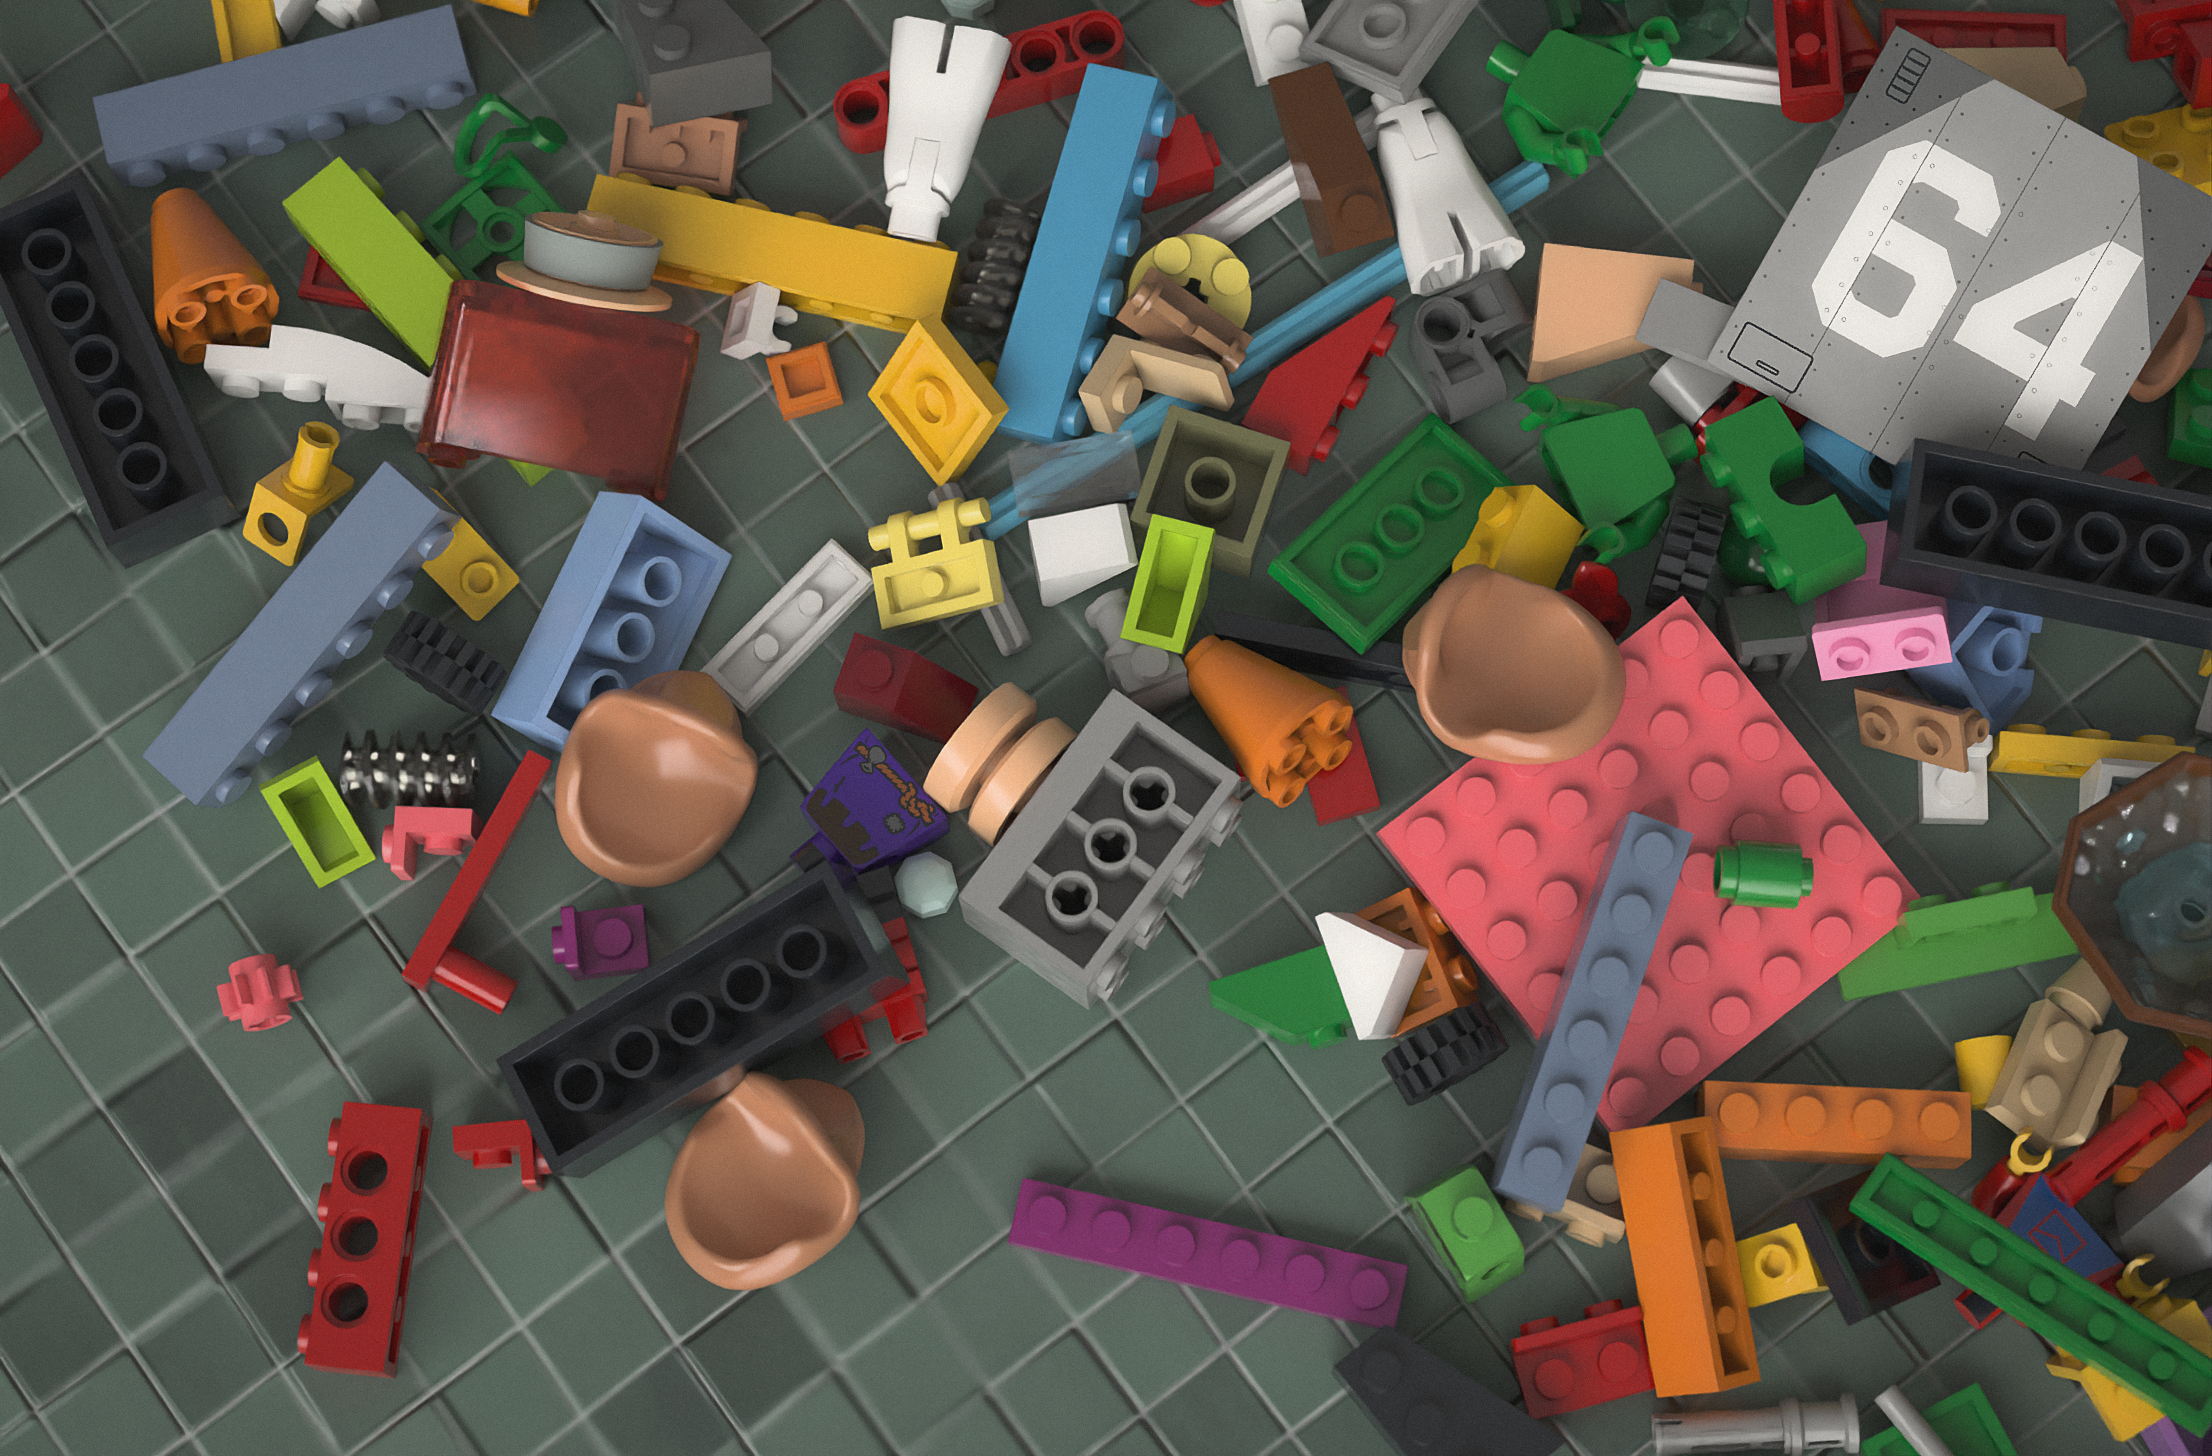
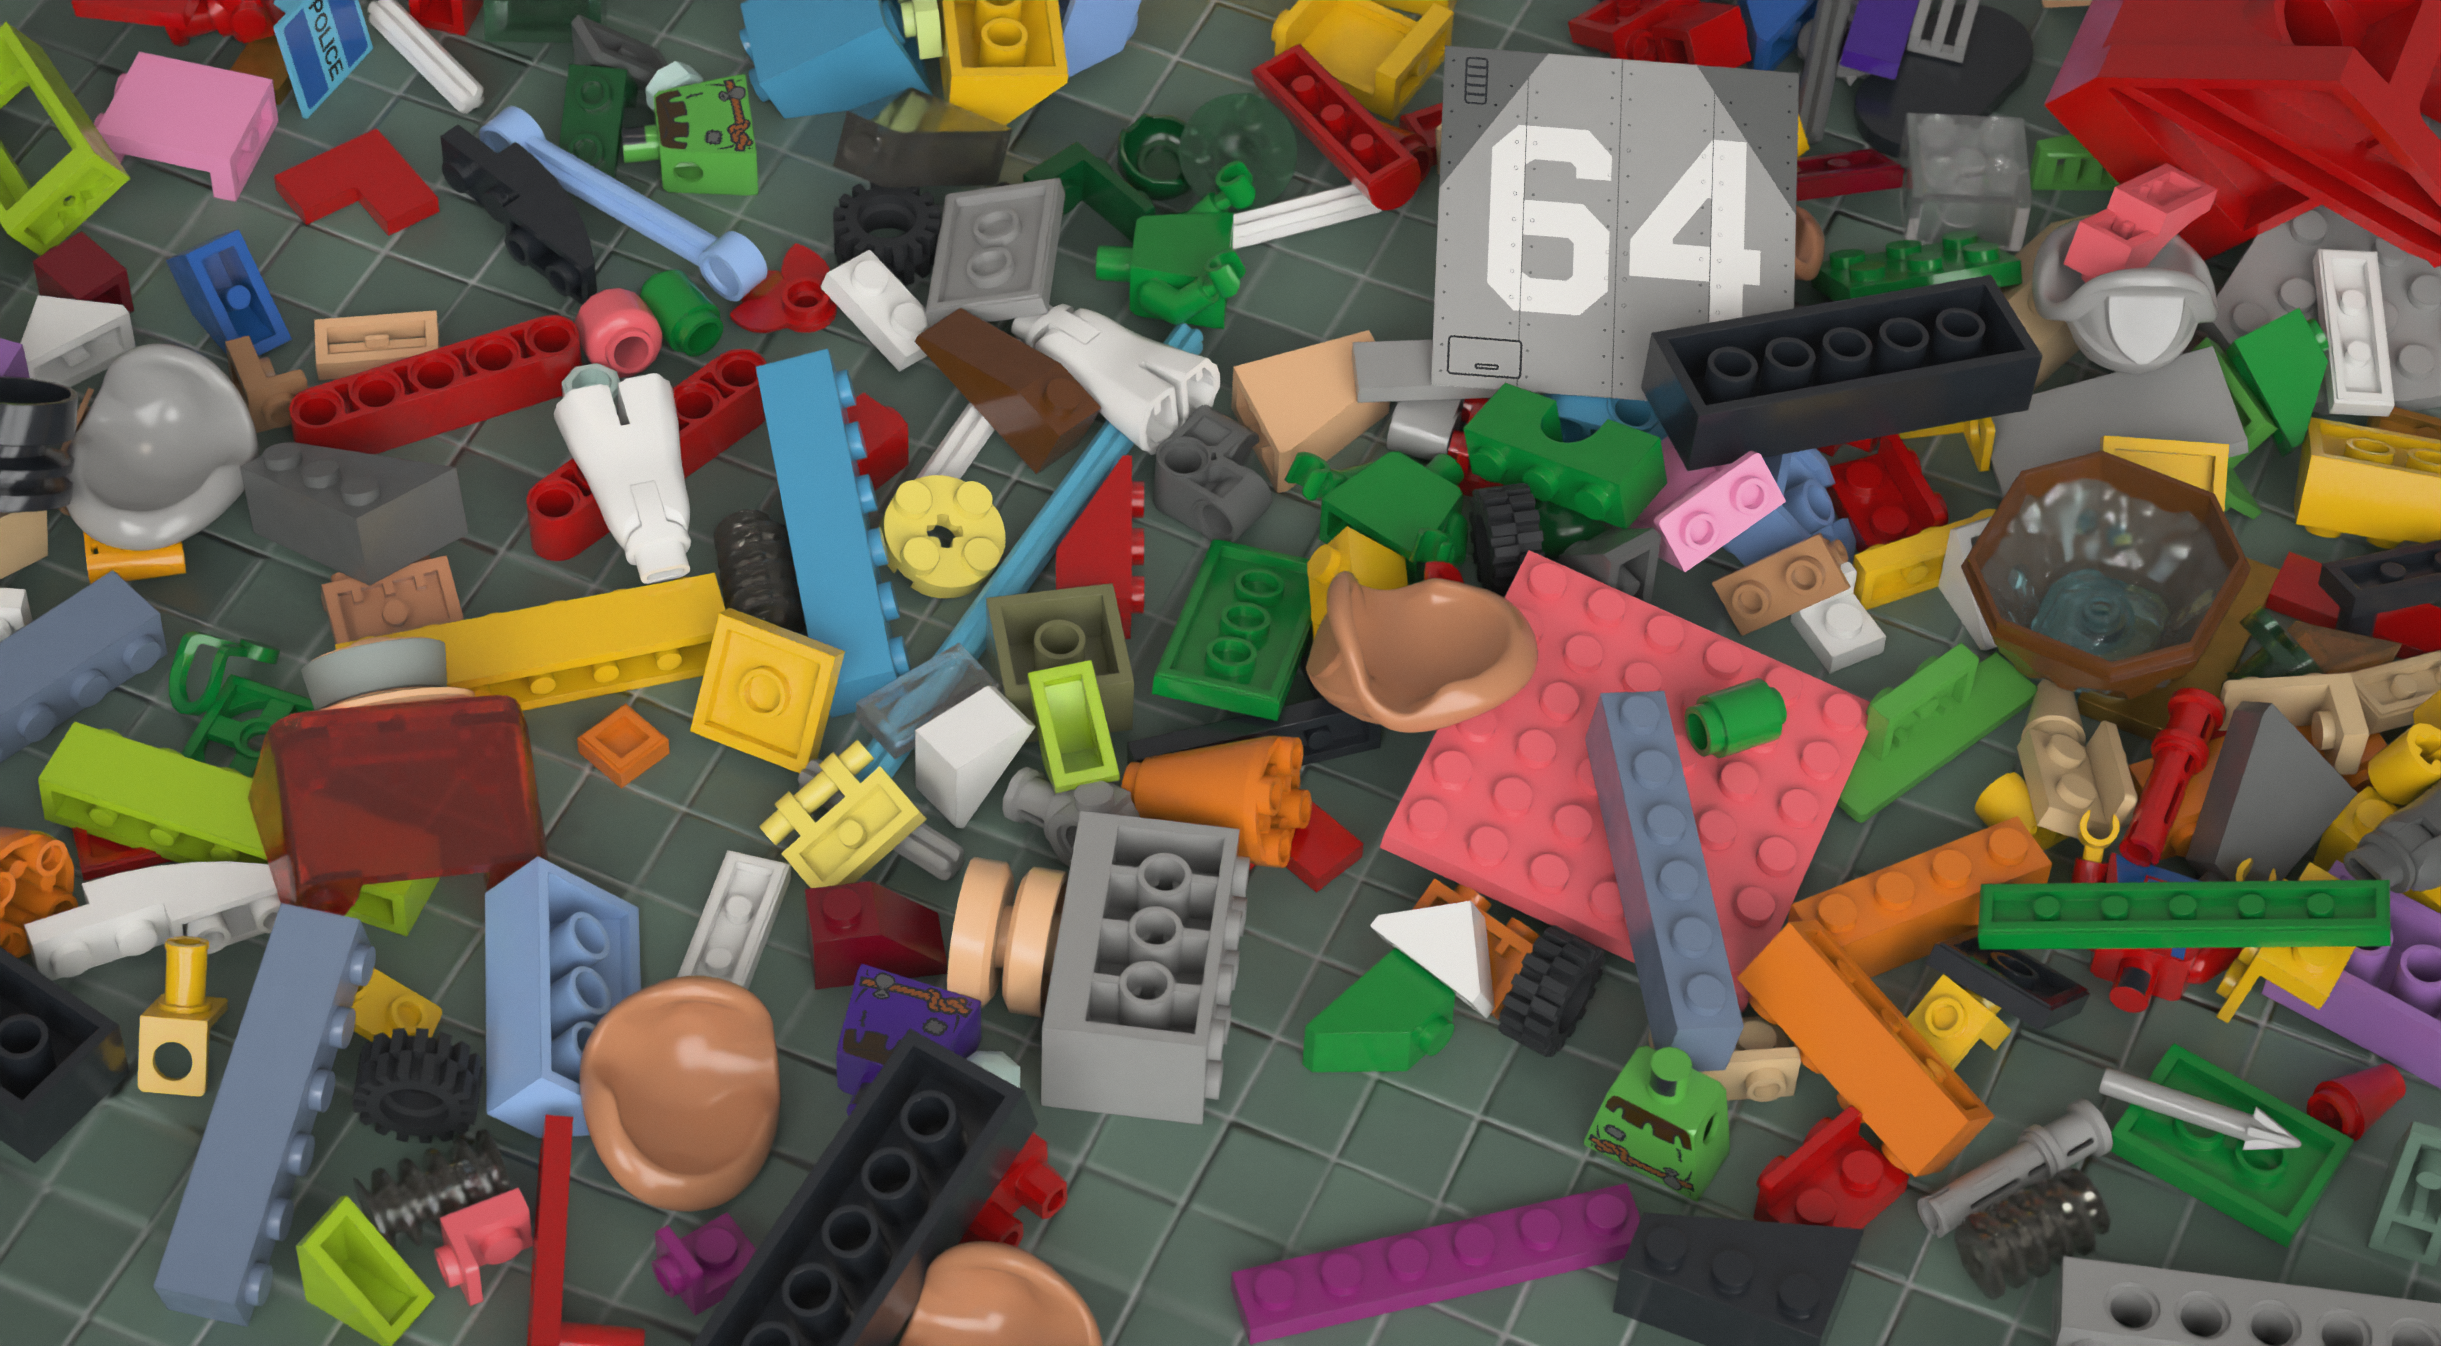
camera: 35 degrees left, 25 degrees down
white tile [720,282,798,360] -> none
tan bracket [1078,334,1235,436] -> none
medium nougat hinge [1115,266,1253,377] -> none
none -> red bracket [1826,434,1948,553]

